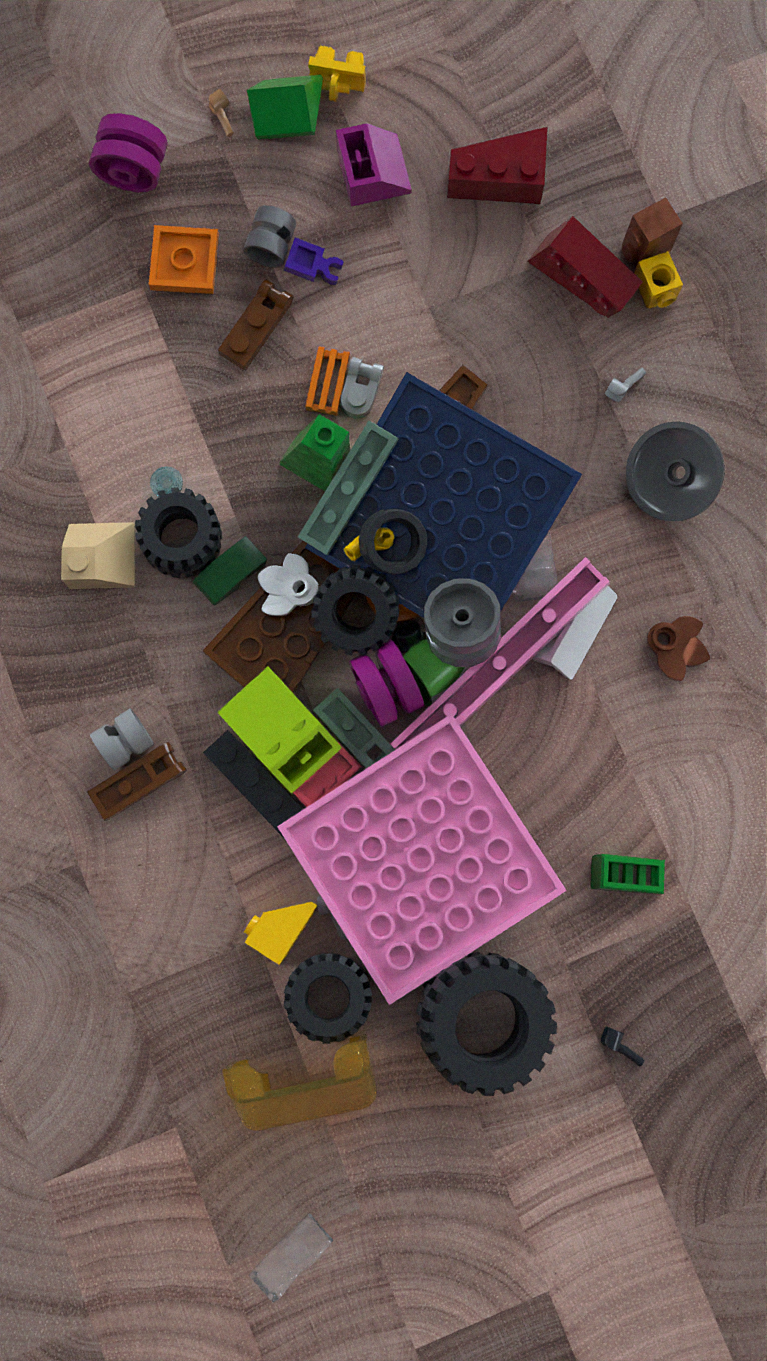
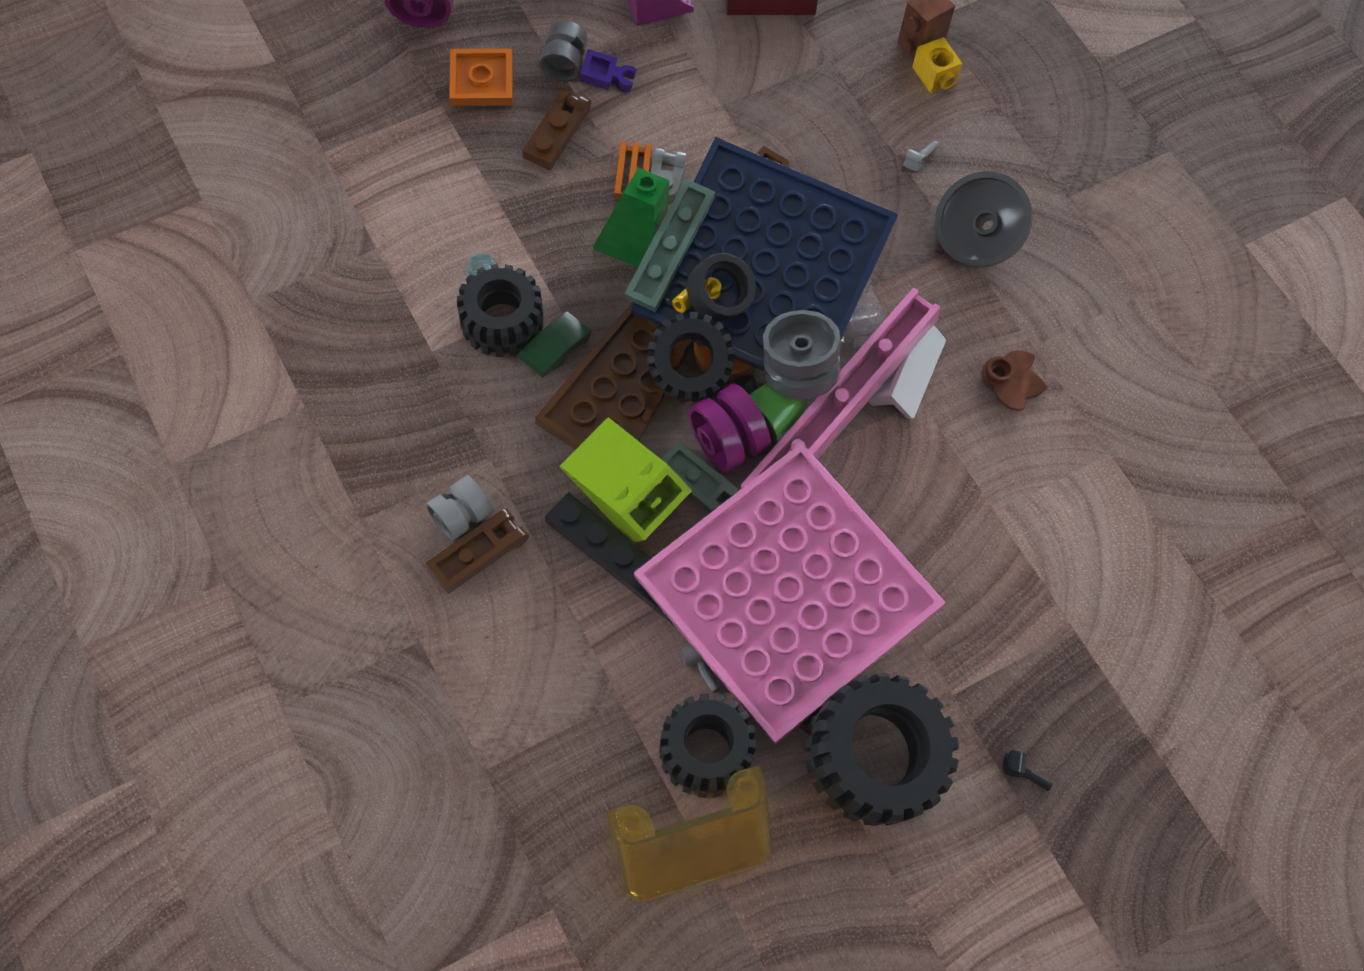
camera: 10 degrees left, 15 degrees down
tan slope [61,522,135,589] -> none
yellow slope [244,902,318,965] -> none
white plate [258,553,319,616] -> none
coral plate [292,742,362,808] -> none
dark red wedge [527,216,643,318] -> none
green slope [590,854,665,894] -> none

